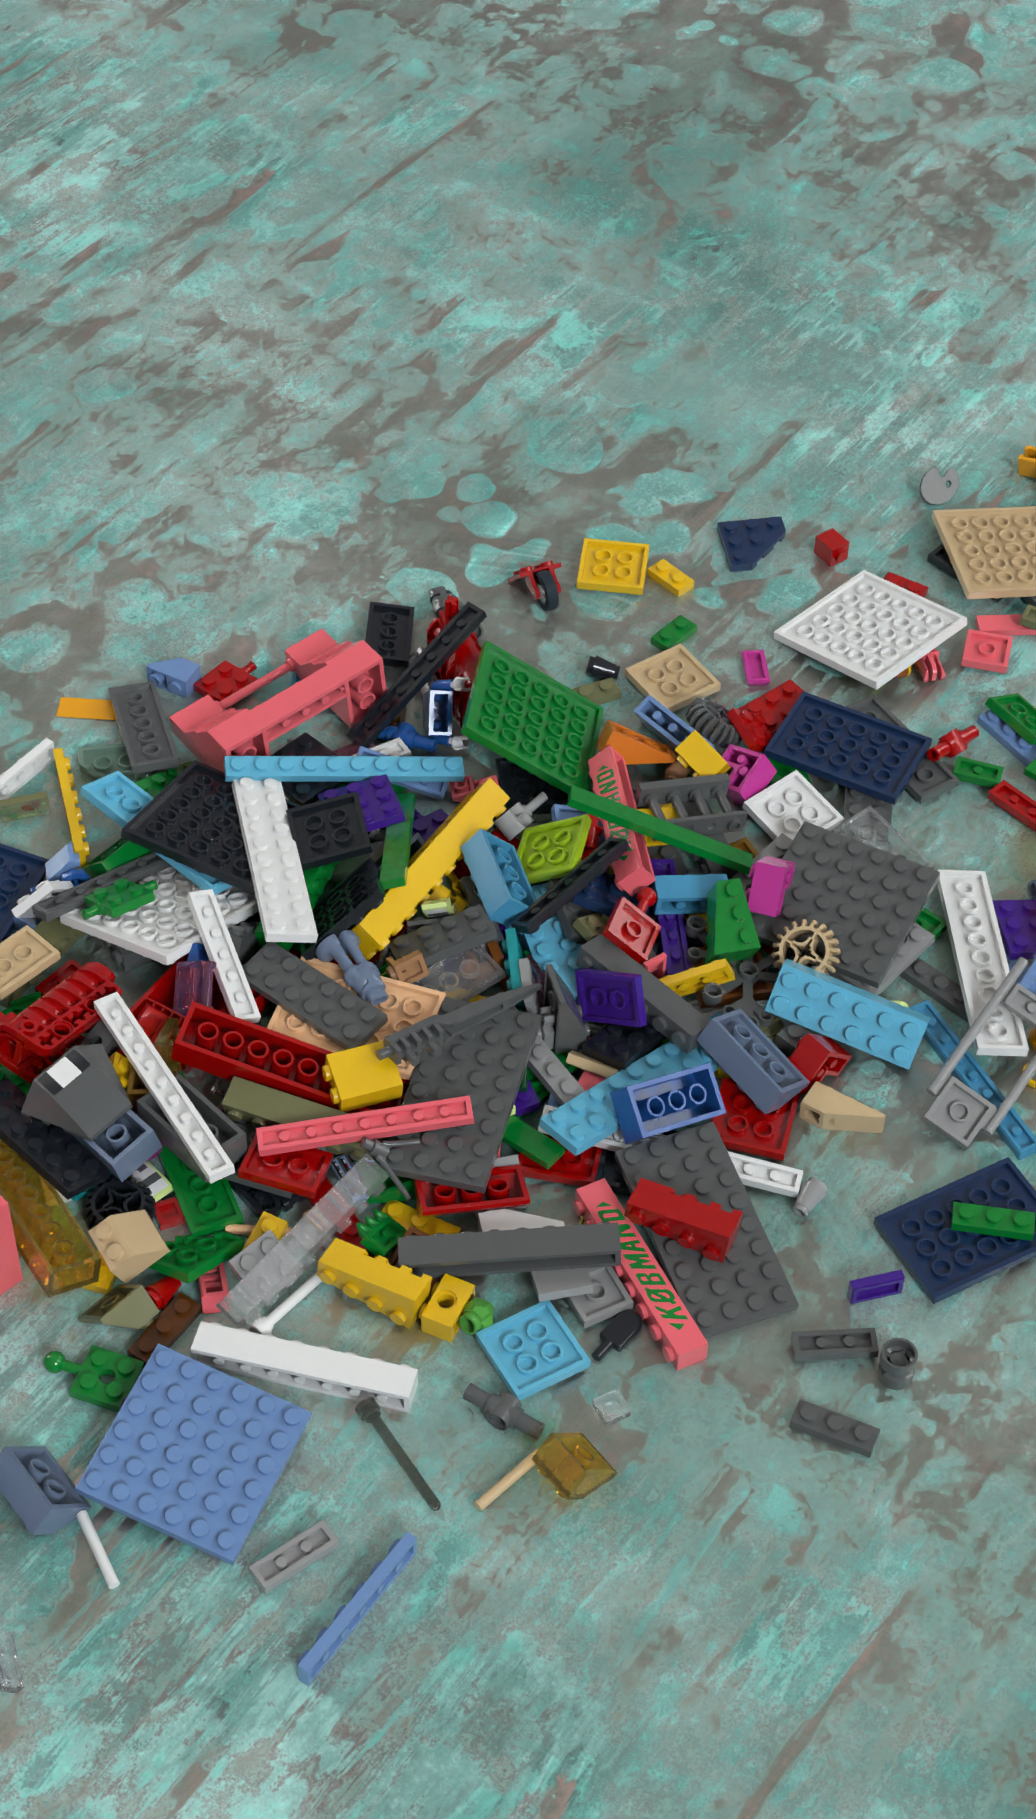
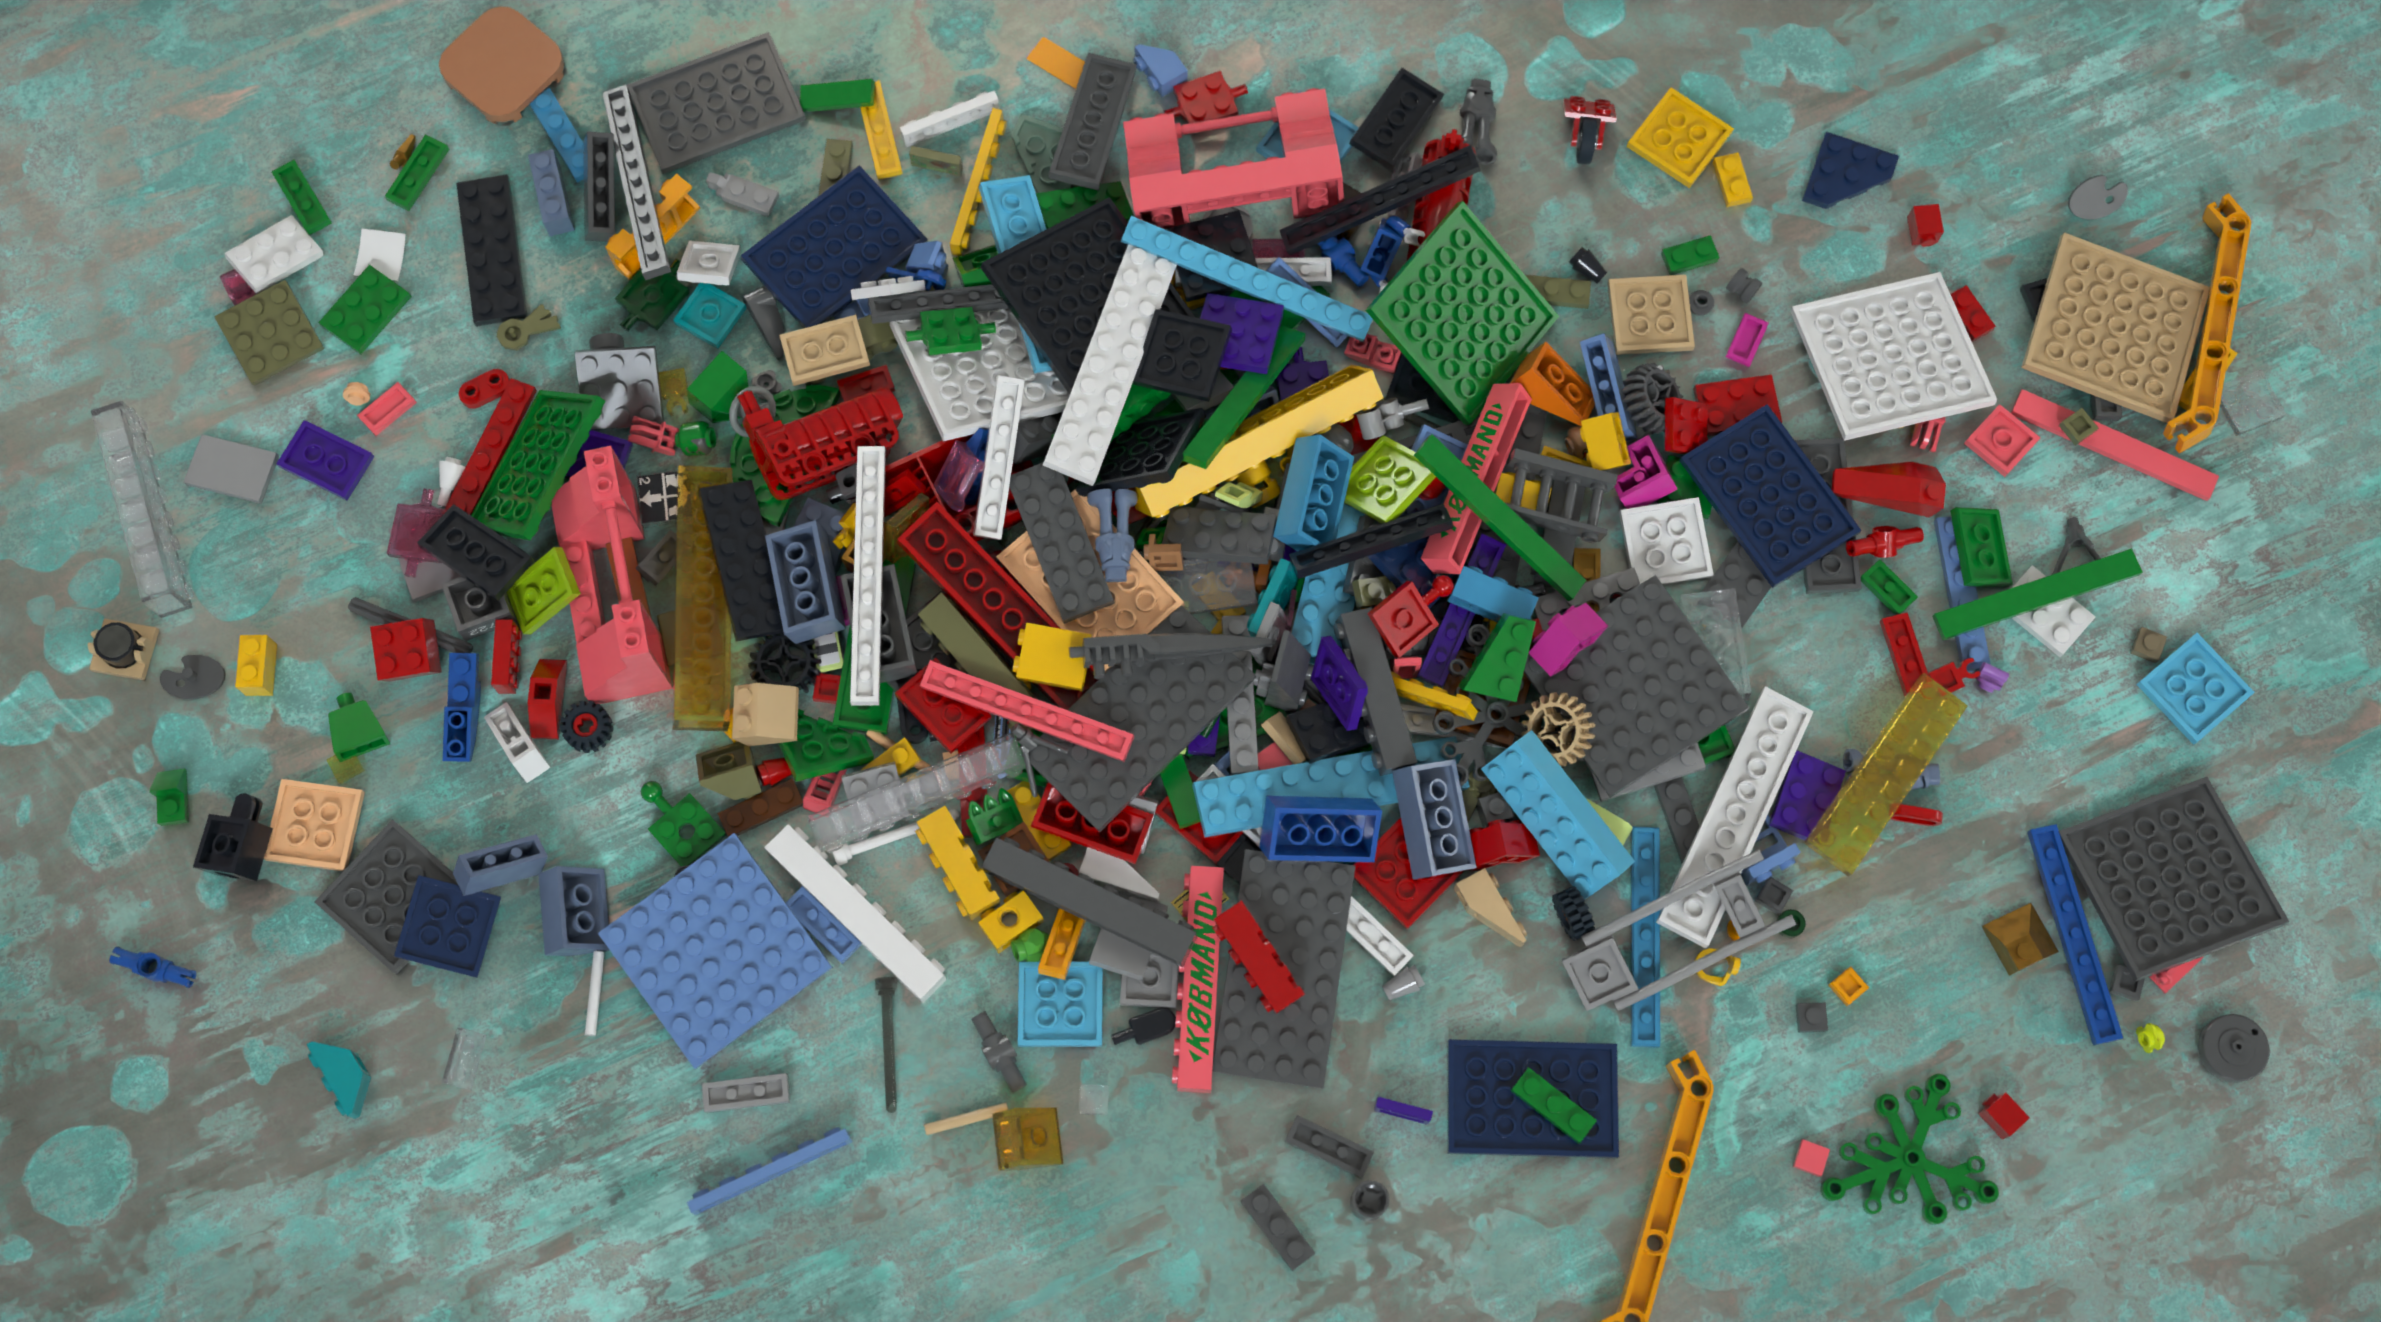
camera: 30 degrees right, 25 degrees up
dark grey wedge [21,1044,133,1142] -> none
none -> medium blue plate [786,886,862,964]
none -> light orange plate [1038,908,1085,980]
none -> black bush [1552,886,1595,941]
none -> dark grey plate [1689,290,1714,316]
none -> dark grey wheel [1726,268,1763,304]
none -> red wedge [1831,461,1946,518]

